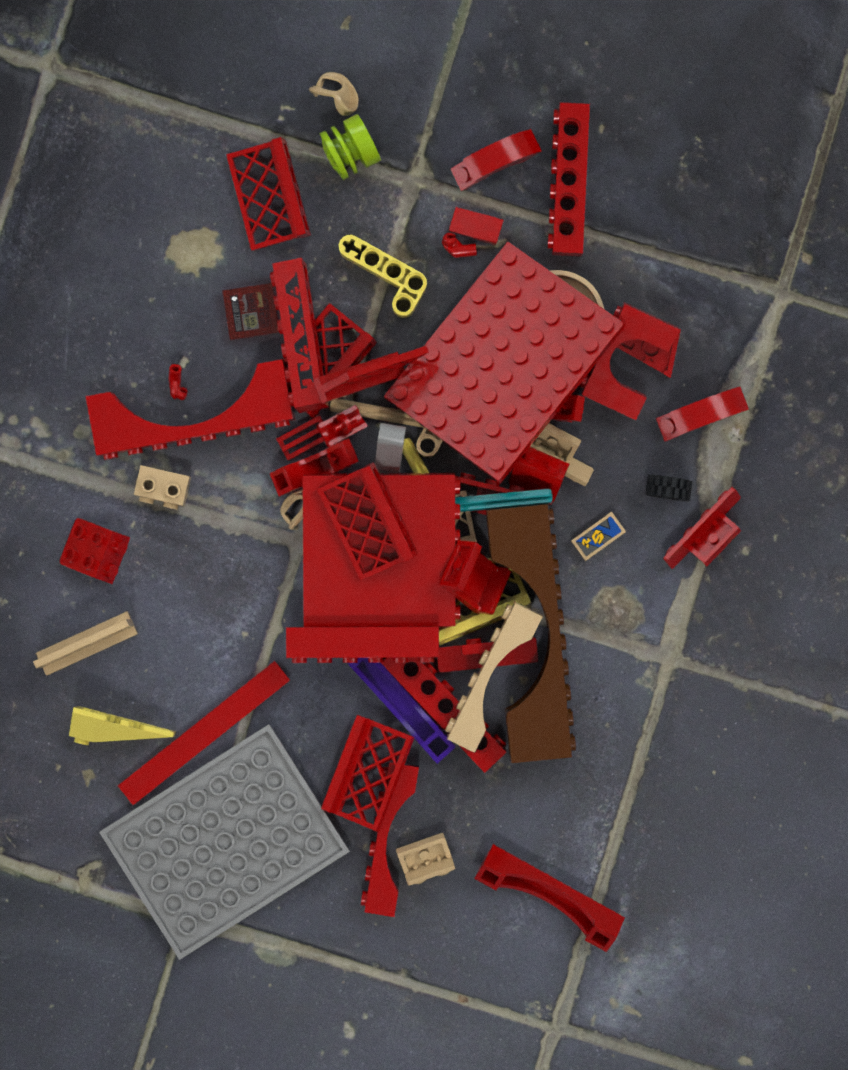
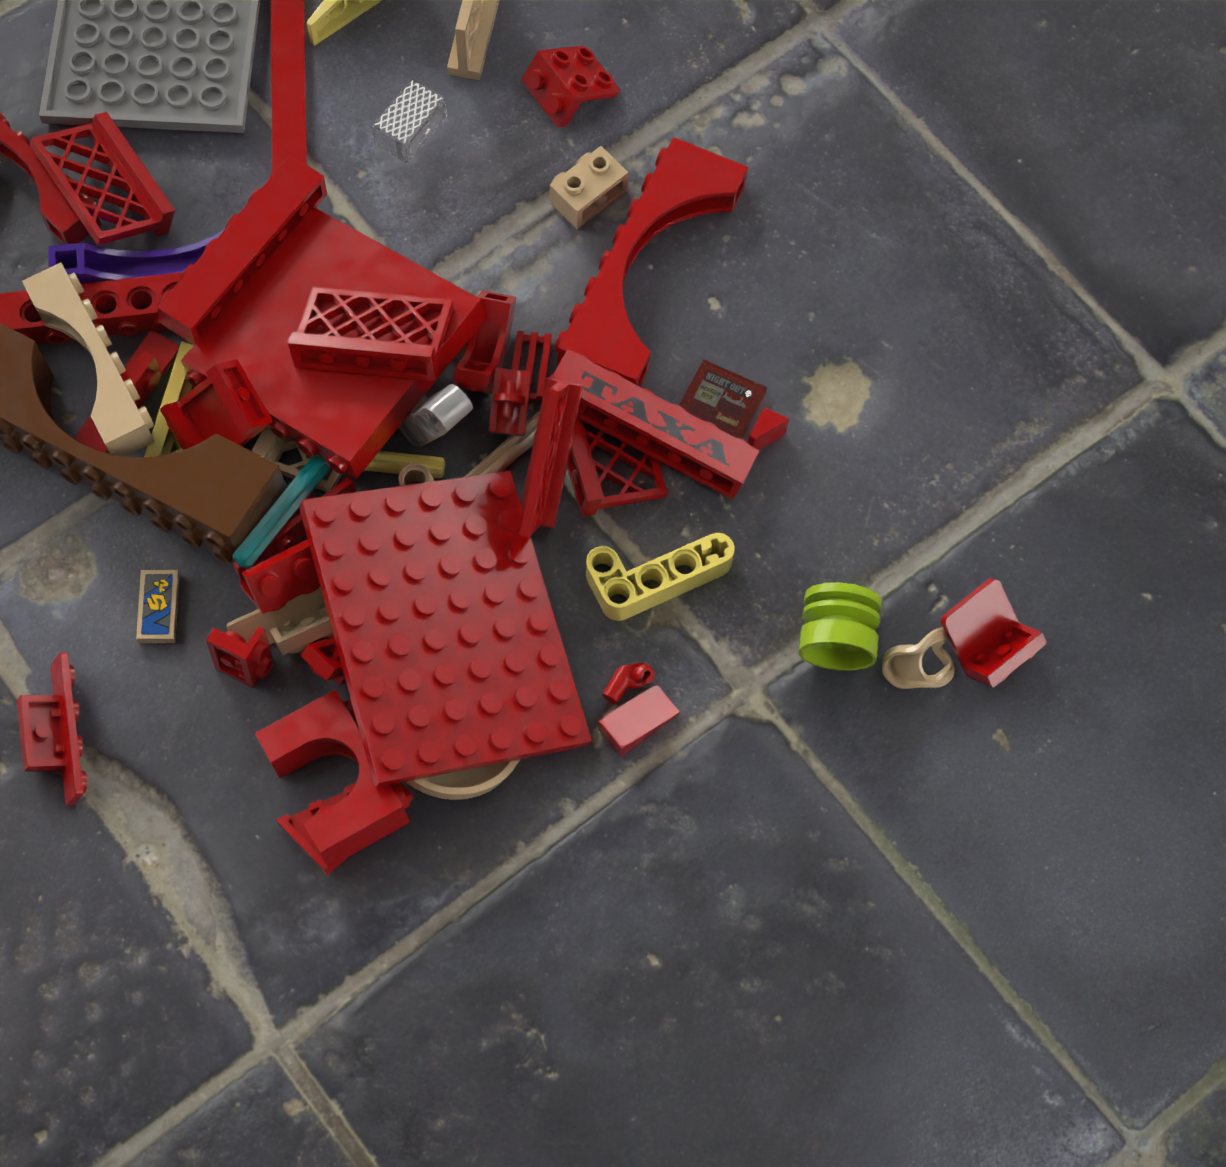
camera: 125 degrees right, 20 degrees down
red arm [168,364,188,401] -> none
red fence [226,137,311,251] -> none
red arch [451,129,542,191] -> none
red brick [548,102,590,257] -> none
black tyre [645,475,693,502] -> none
red arch [656,386,749,442] -> none
none -> red bracket [206,627,274,688]
none -> clear panel [372,78,447,164]
none -> red slope [748,408,789,450]
none -> red bracket [941,578,1047,688]

